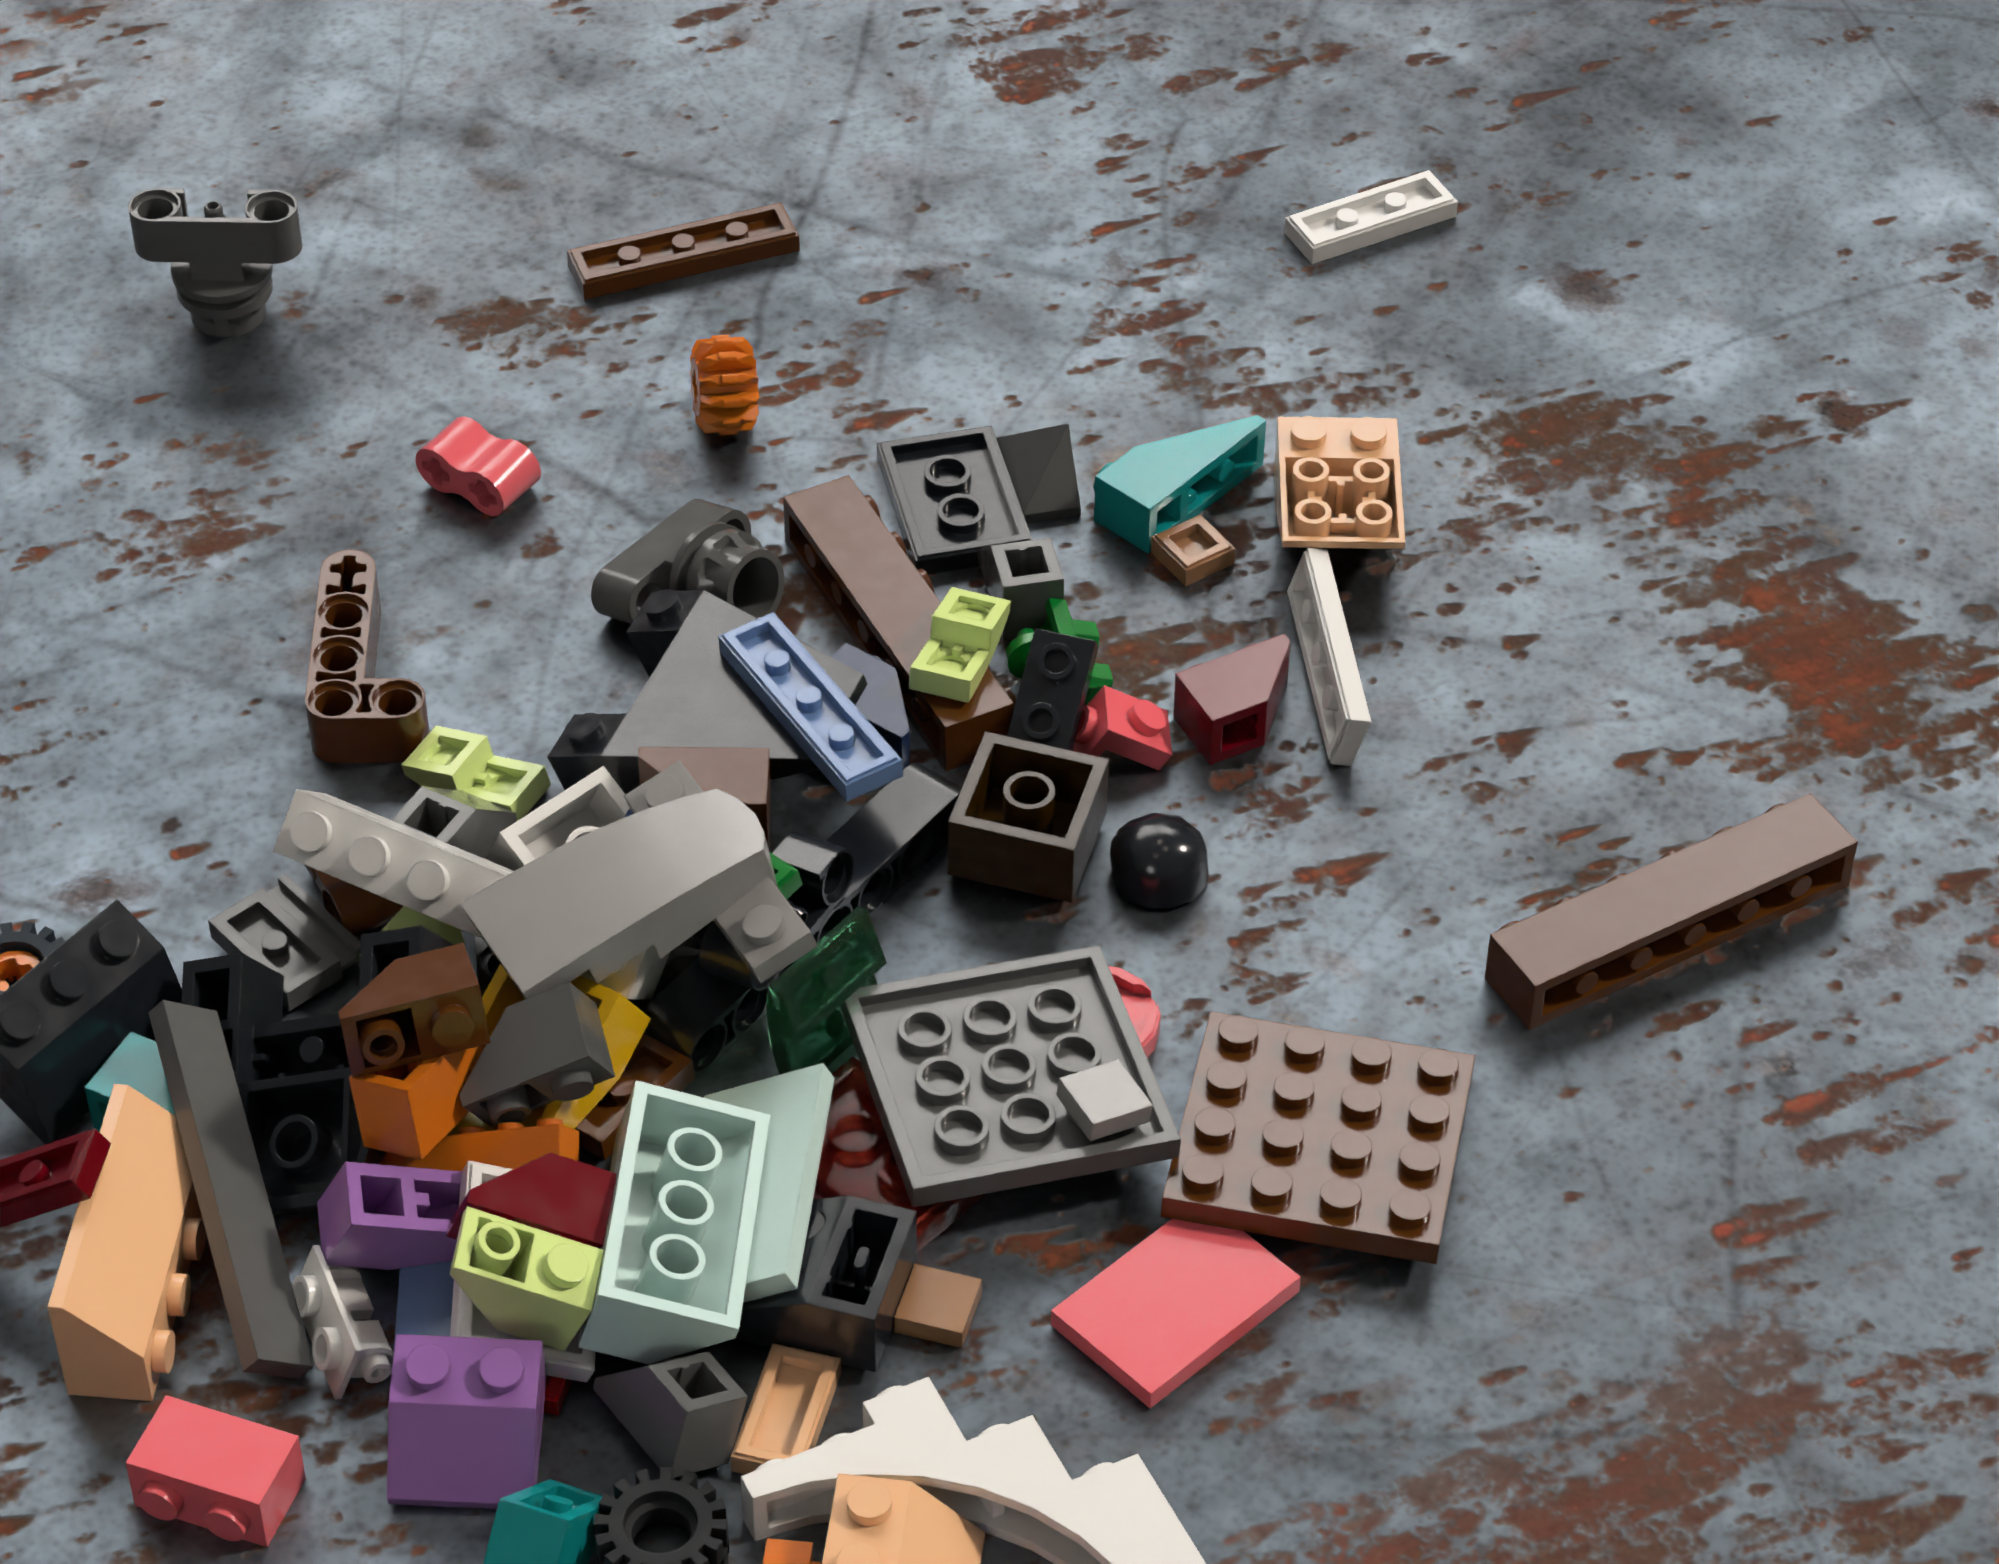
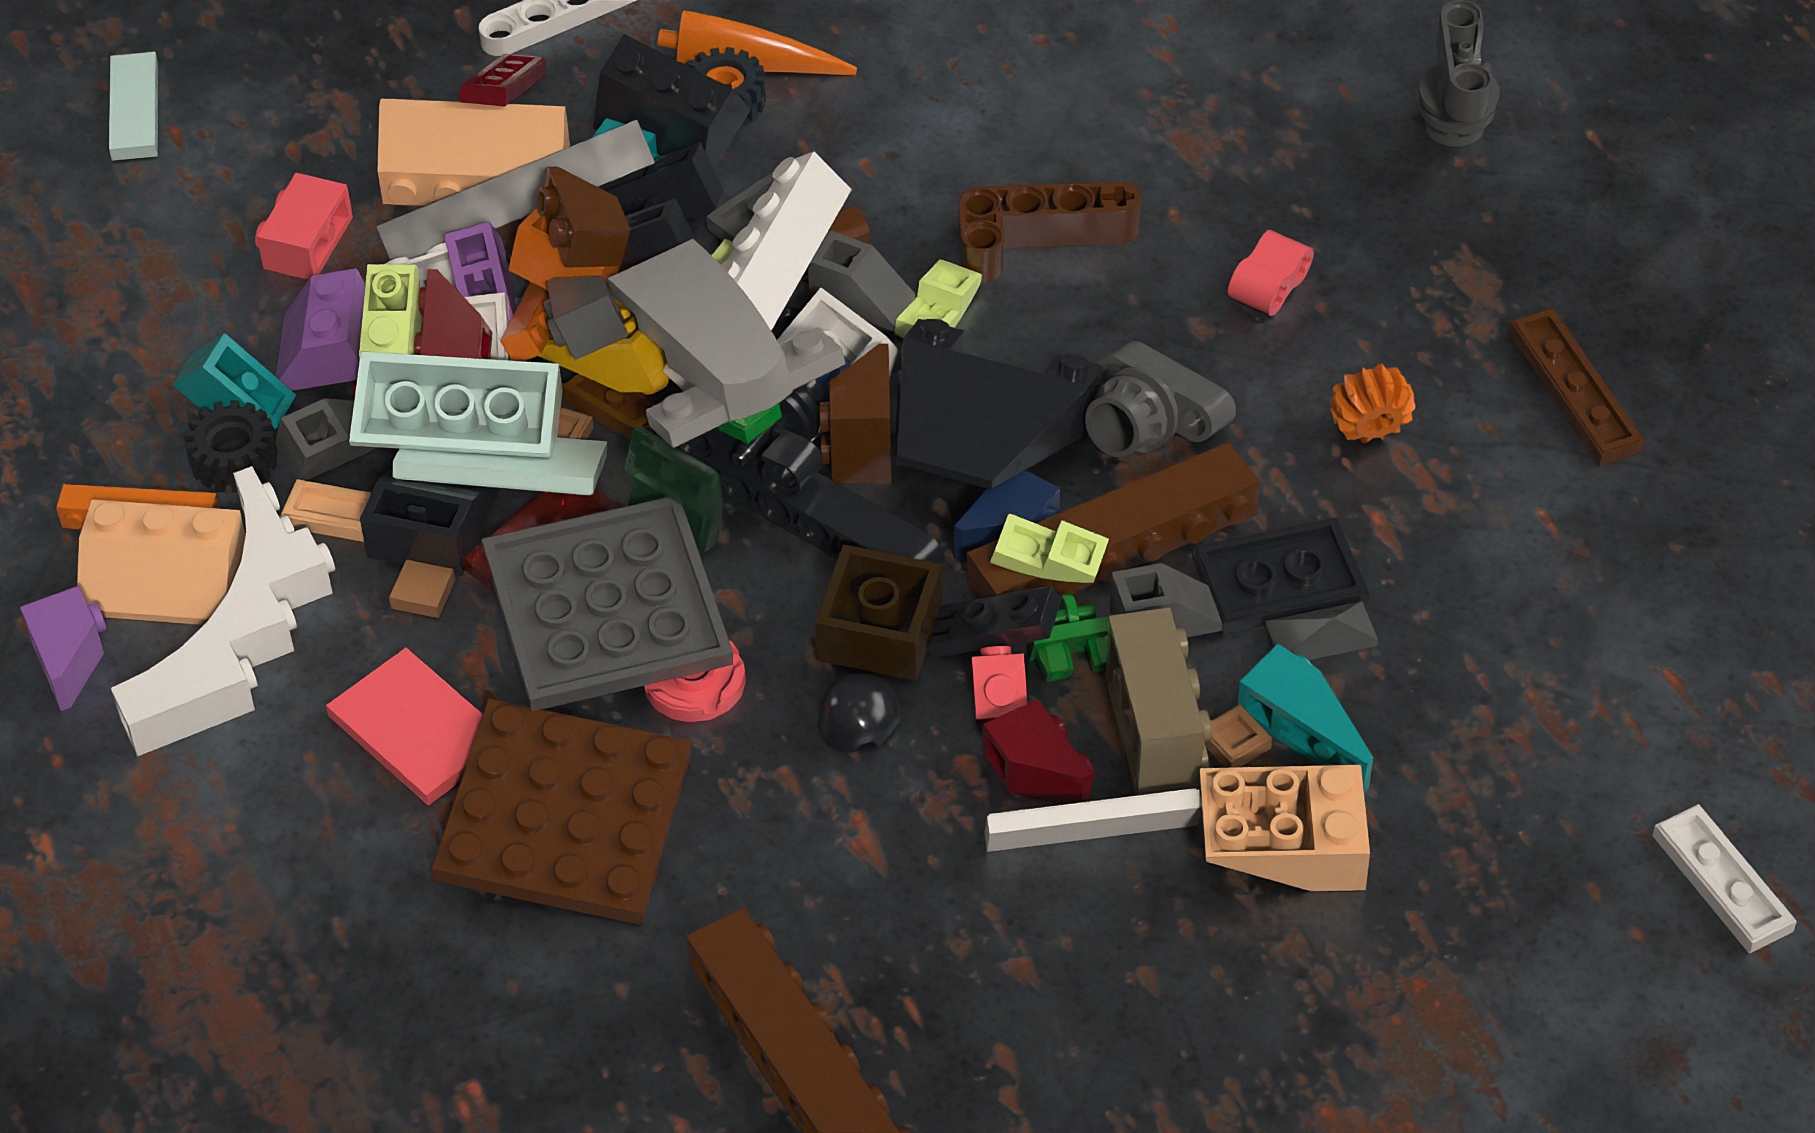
camera: 90 degrees right, 5 degrees up
medium blue tile [718,612,903,802] -> none
tile [1056,1059,1153,1141] -> none
none -> dark tan brick [1105,607,1212,796]

